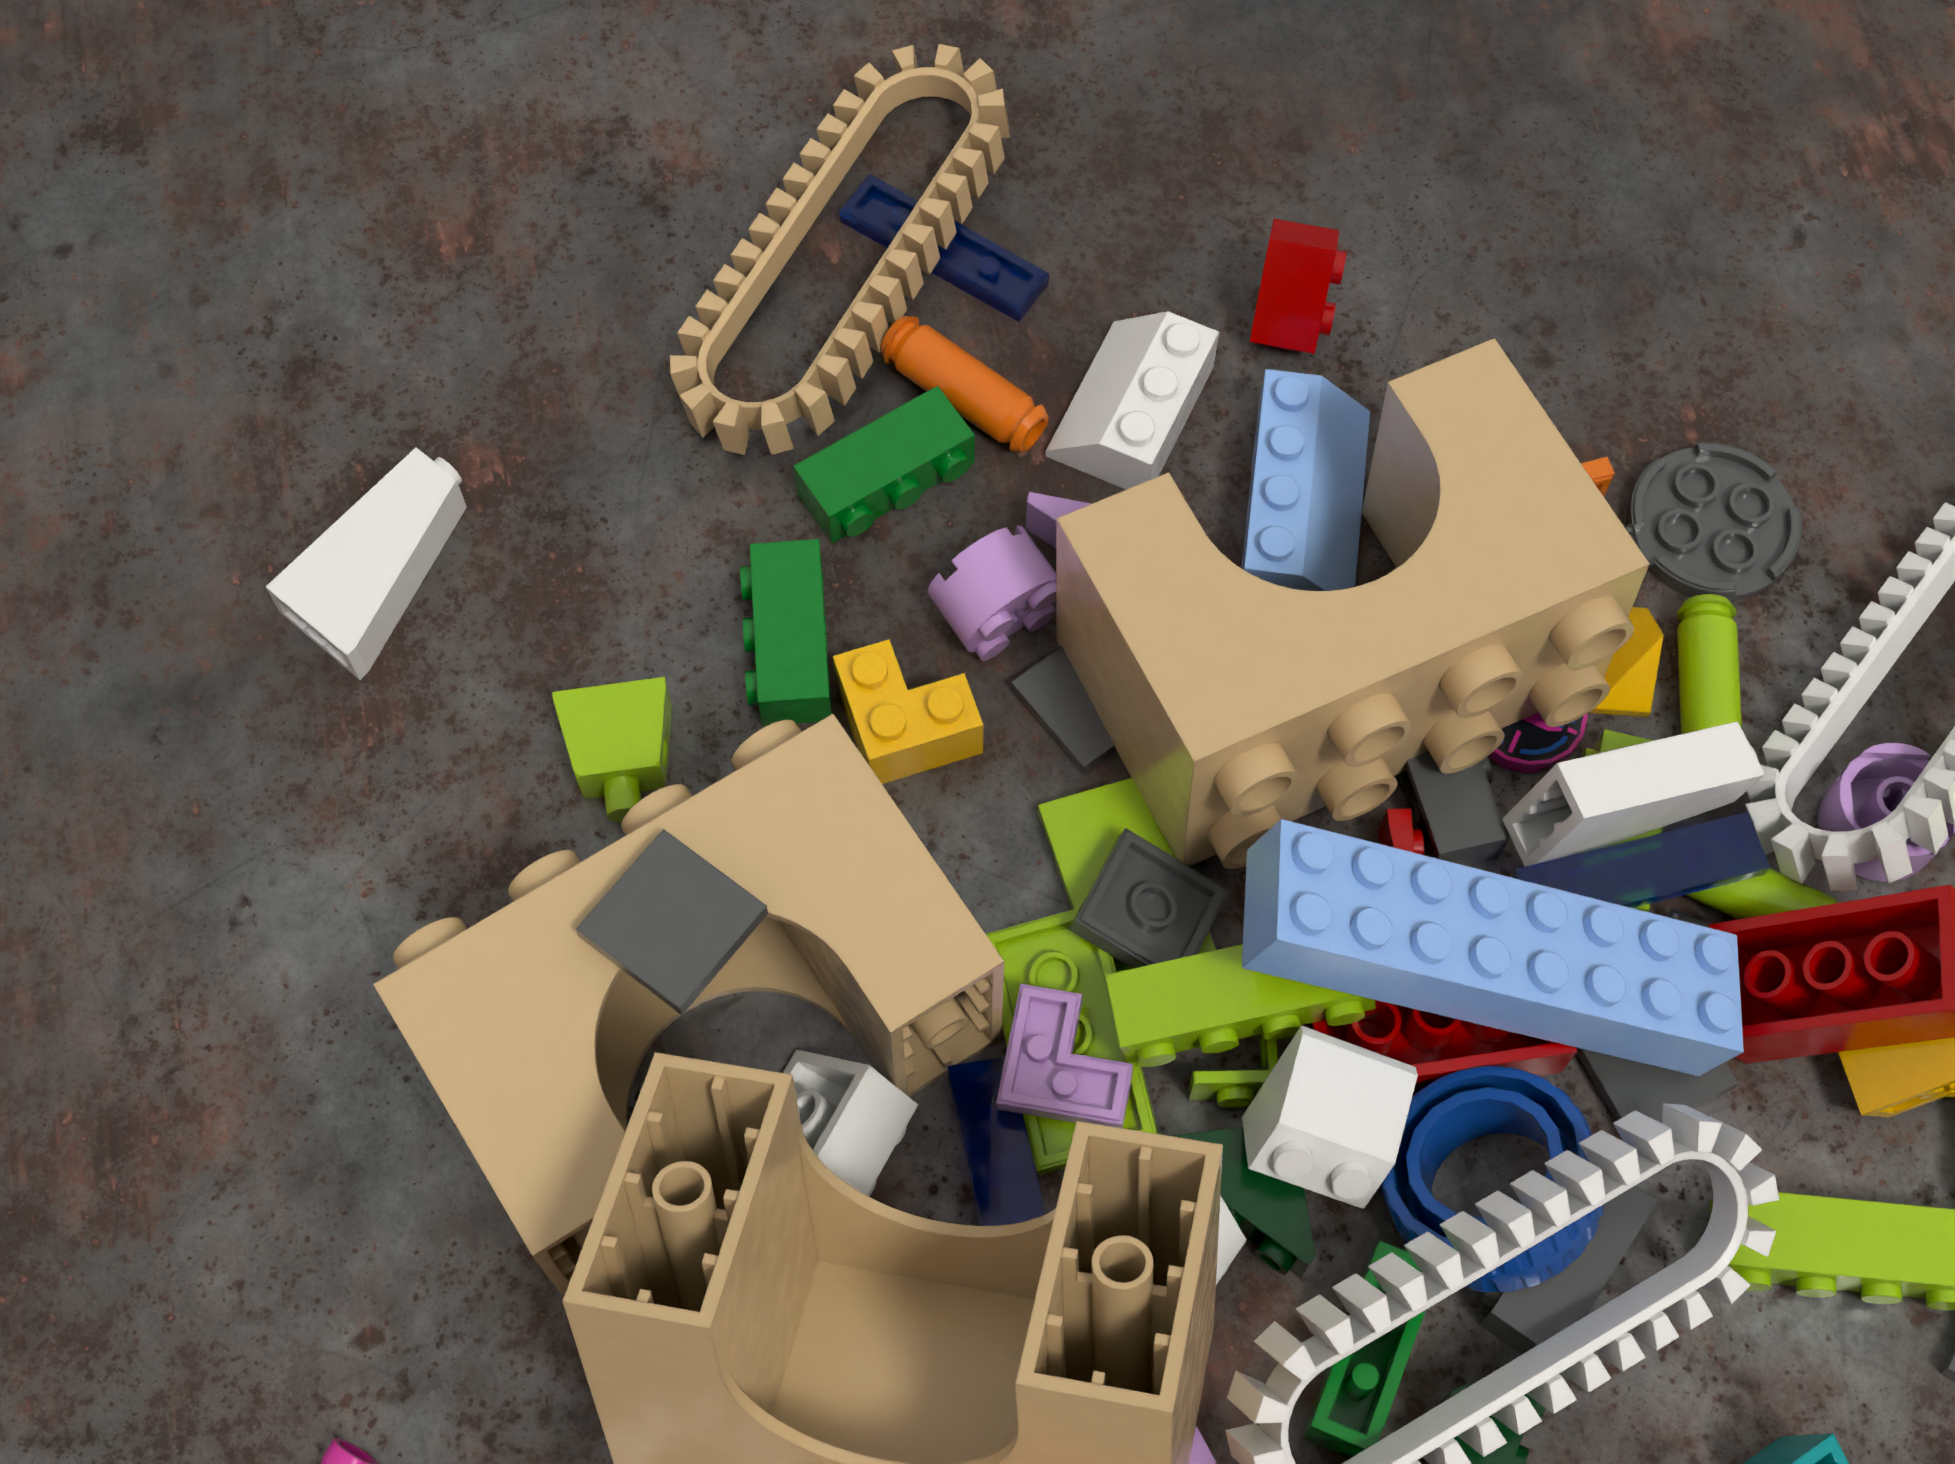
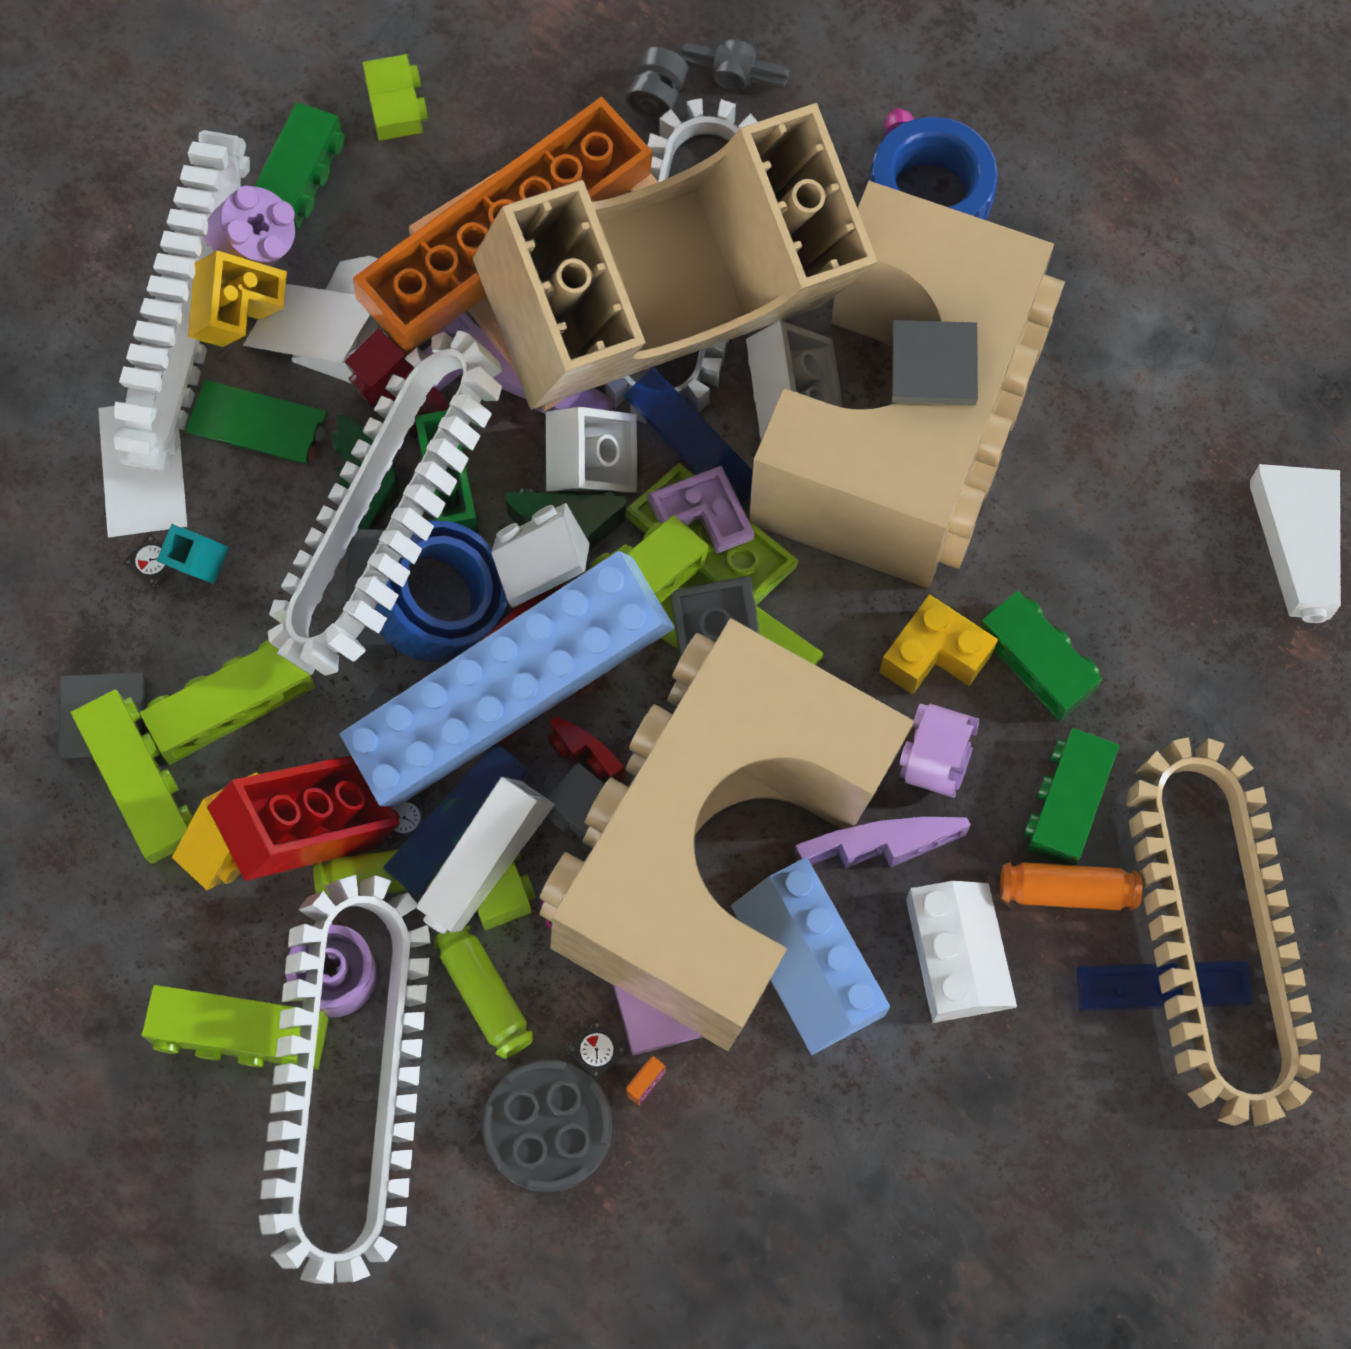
camera: 145 degrees right, 5 degrees up
lime torso [552,677,672,823] -> none
red brick [1249,218,1347,354] -> none
yellow slope [1589,607,1664,717] -> none
none -> blue tyre [868,117,998,220]

